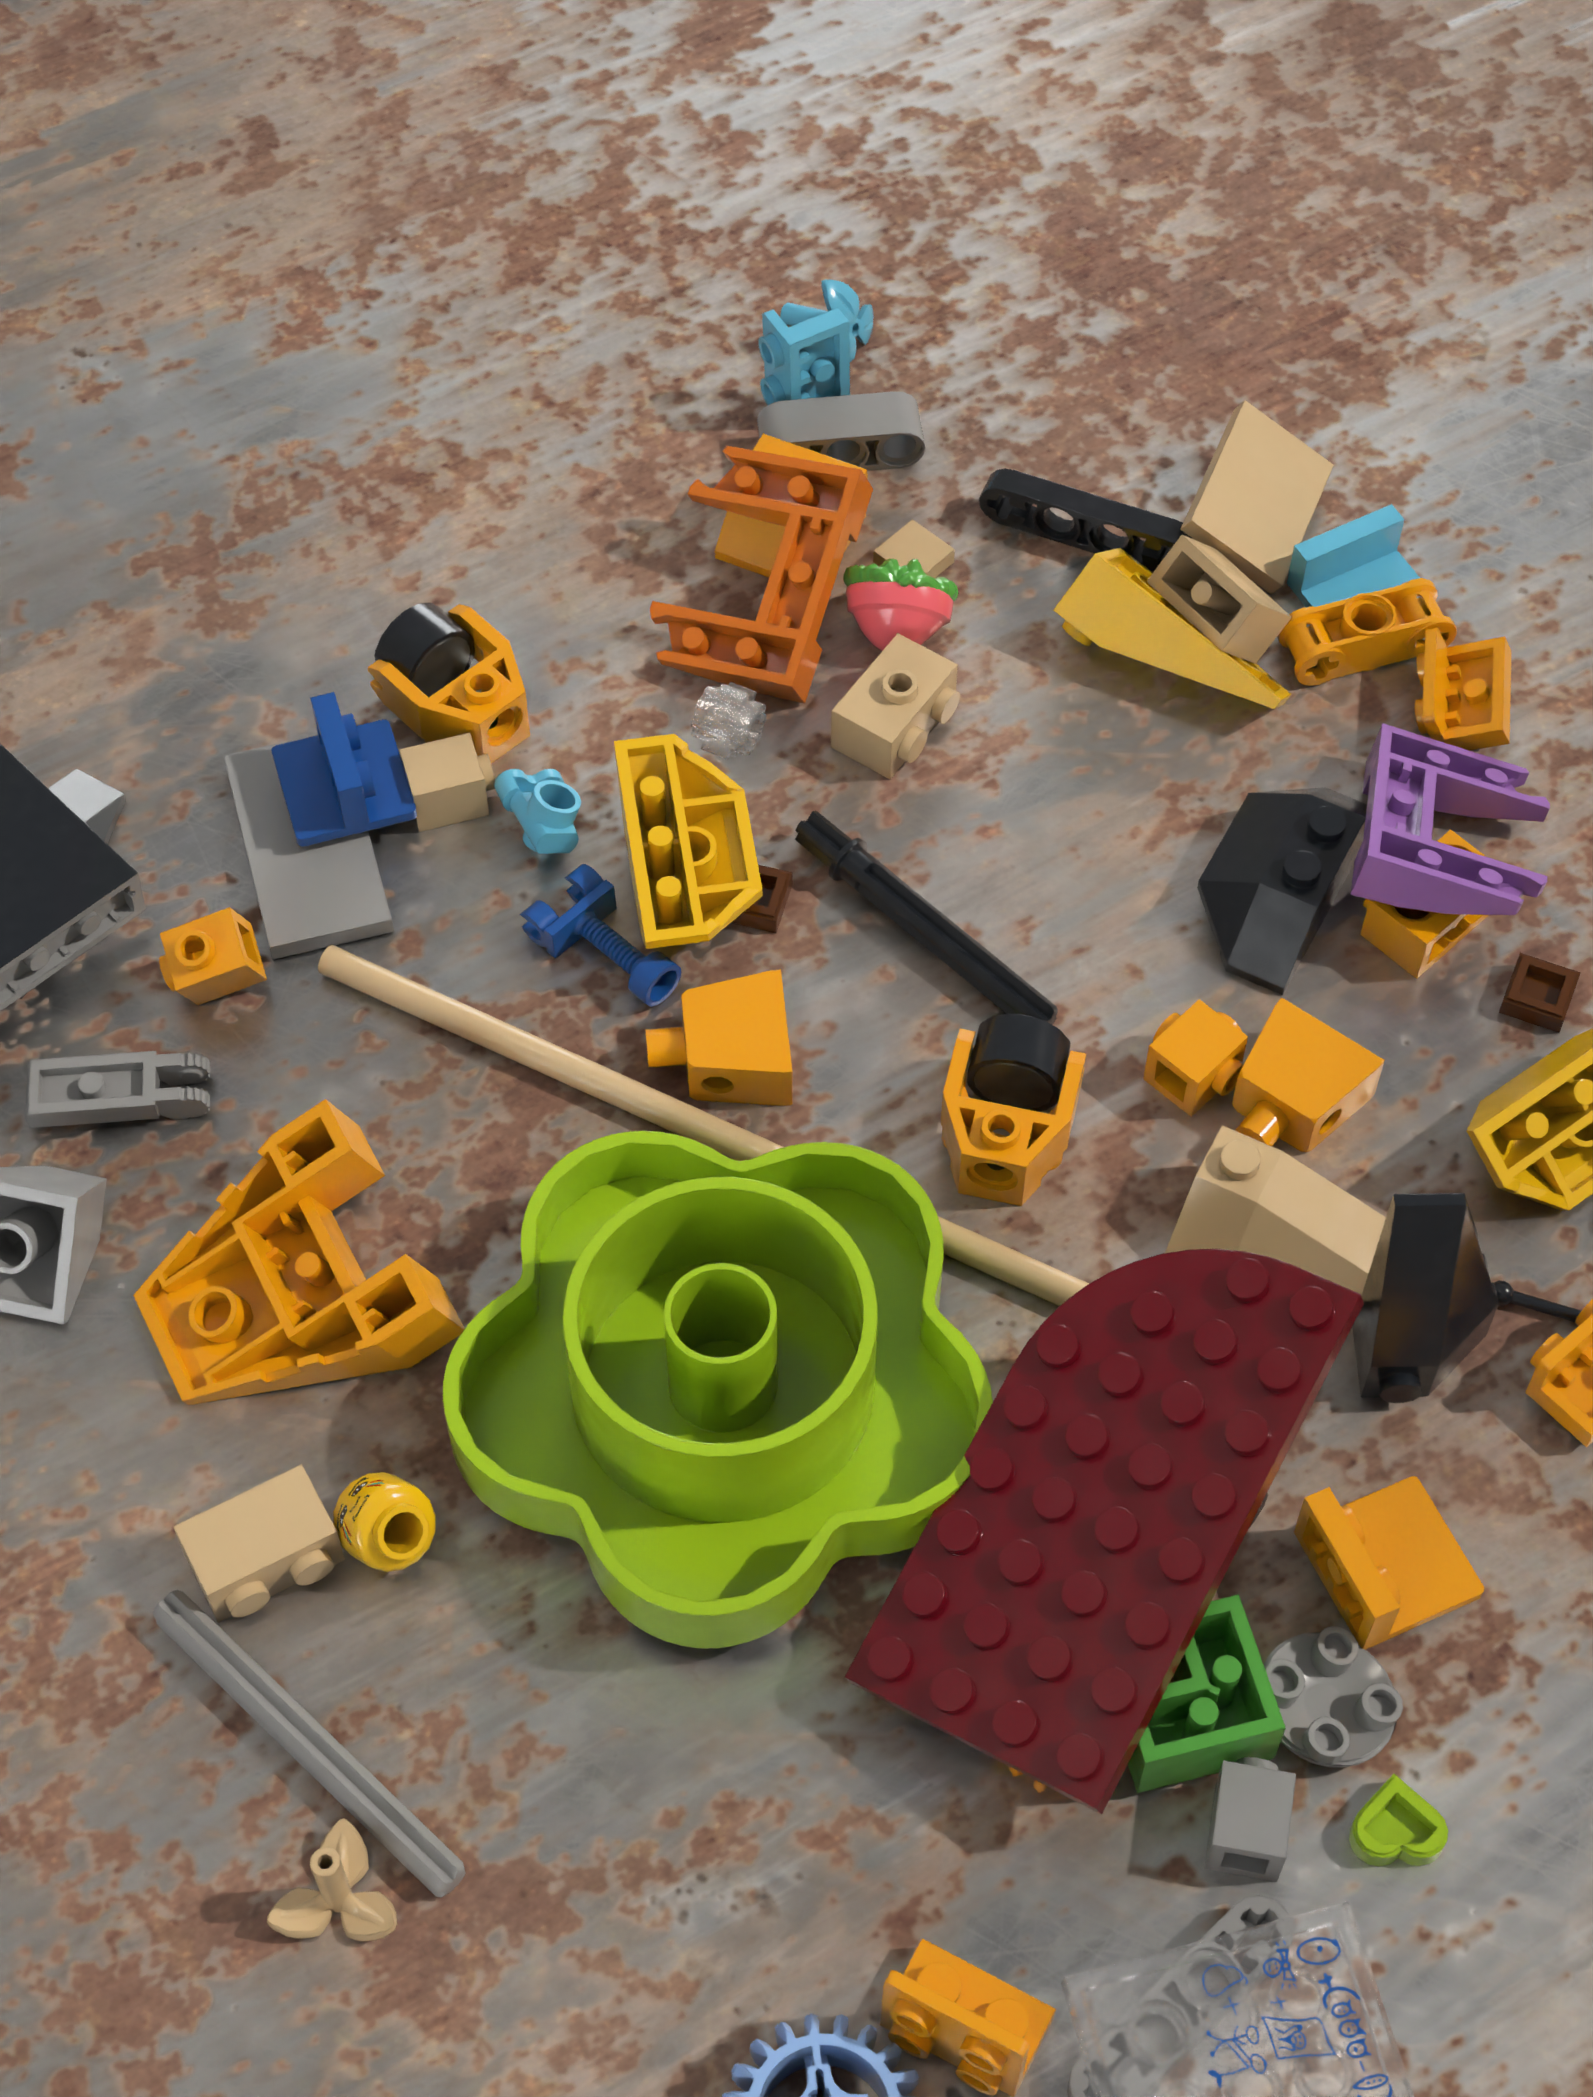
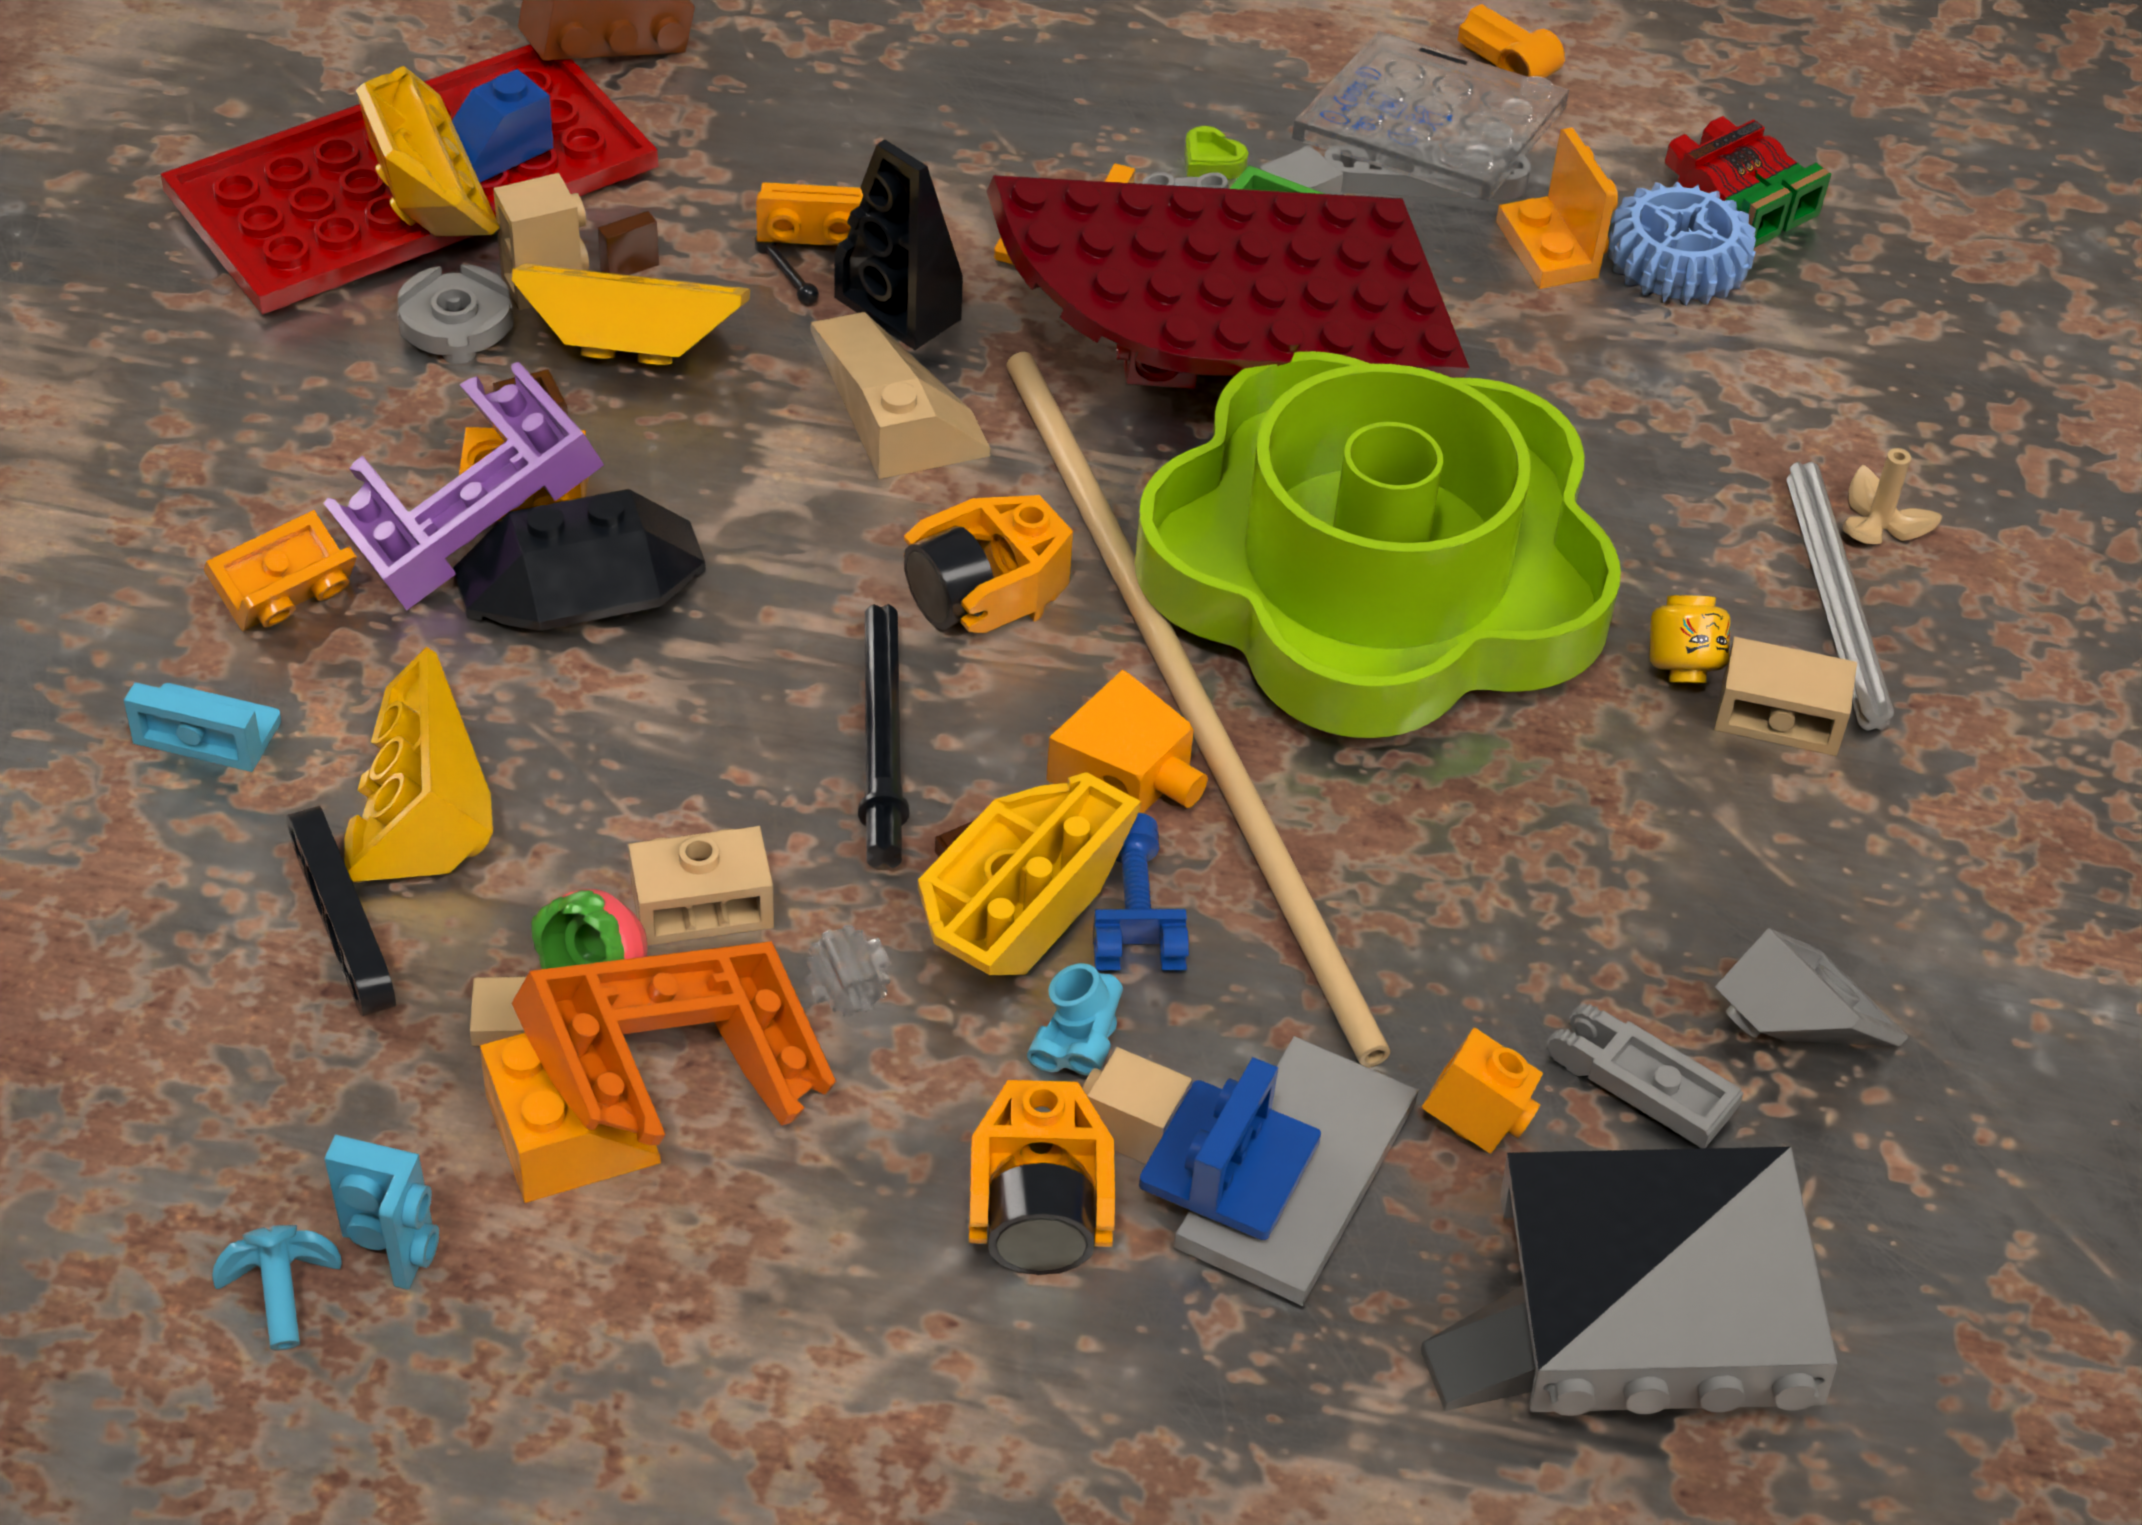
camera: 140 degrees left, 10 degrees down
light orange wedge [133,1099,465,1405] -> none
light grey beam [757,391,926,471] -> none
light orange brick [1143,999,1248,1117] -> none
tan brick [1147,535,1292,664] -> none
tan tile [1180,400,1334,595] -> none
light orange torso [1232,997,1385,1152] -> none
light orange piece [1277,578,1457,686] -> none

